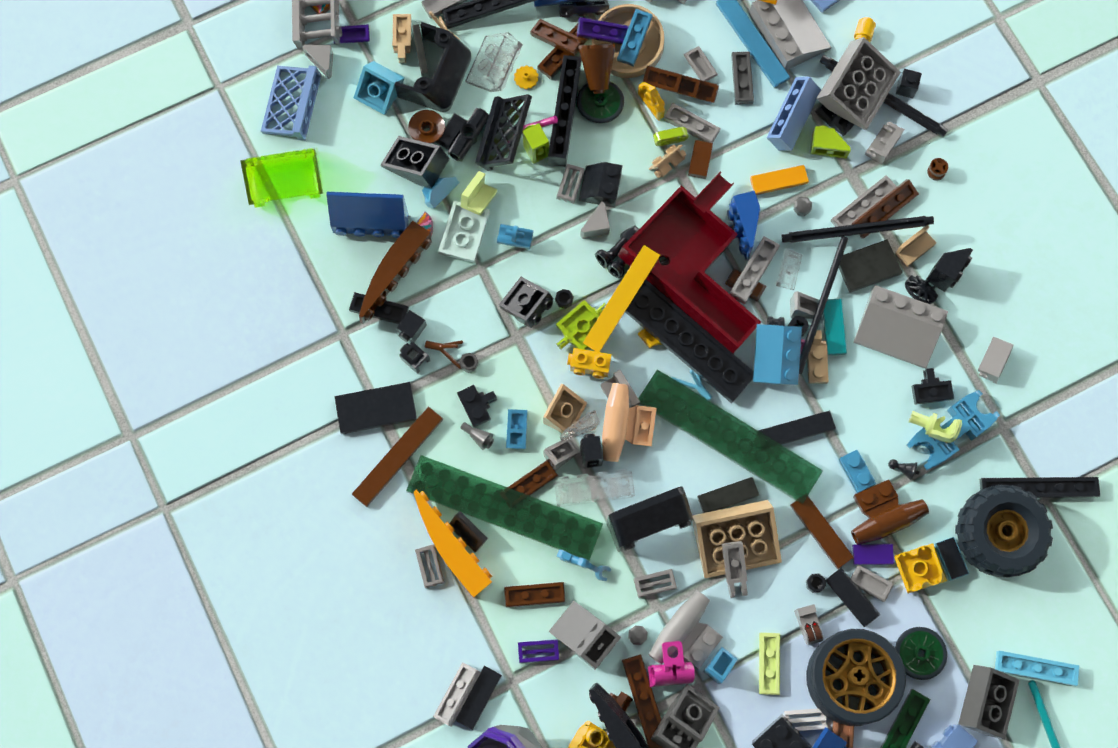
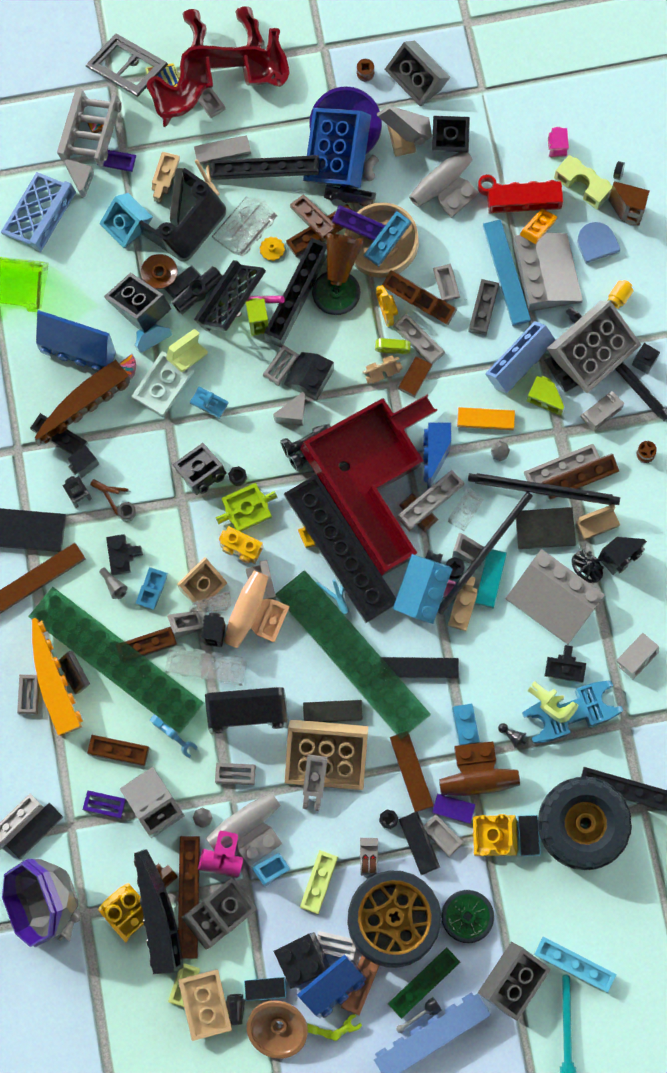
camera: 20 degrees right, 0 degrees up
yellow tile [583,245,661,352] -> none

